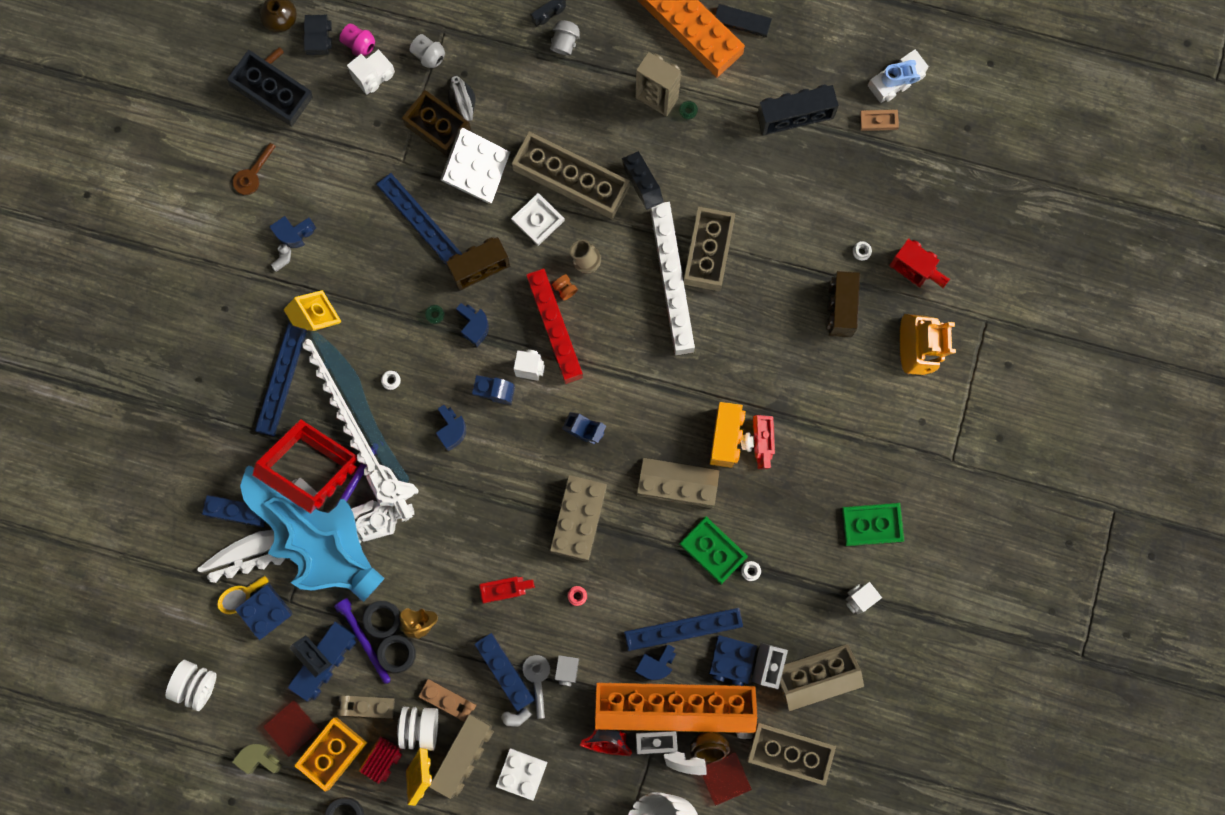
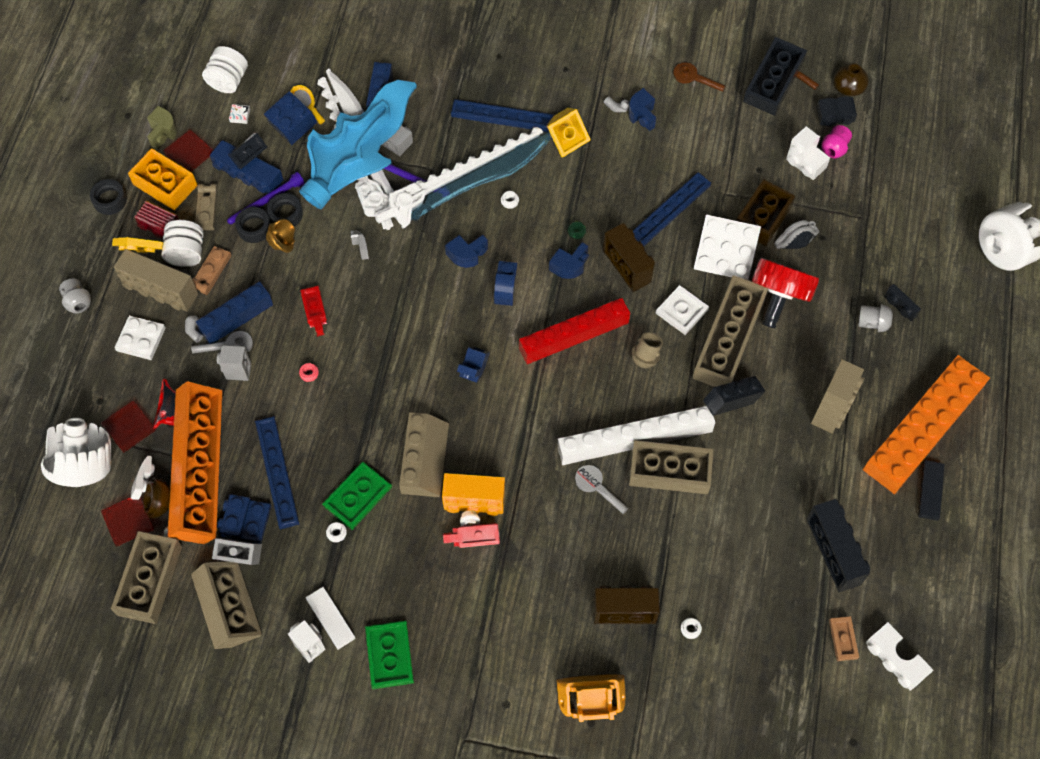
camera: 85 degrees right, 15 degrees down
red window [252,420,357,514] -> none
light grey piece [410,34,445,68] -> none
white brick [514,350,545,381] -> none
dark tan brick [550,475,607,562] -> none
dark orange wheel [552,274,578,301] -> none
dark blue brick [635,644,676,680] -> none
light grey brick [636,731,678,754] -> none
clear green plate [679,101,698,120] -> none
light blue piece [882,60,920,87] -> none
red brick [890,238,950,289] -> none
none -> clear red tile [101,400,156,453]
none -> tile [229,104,250,124]
none -> white tile [306,587,356,650]
none -> light grey slope [351,230,369,260]
none -> light grey piece [575,465,628,514]
none -> red wheel [752,258,819,329]

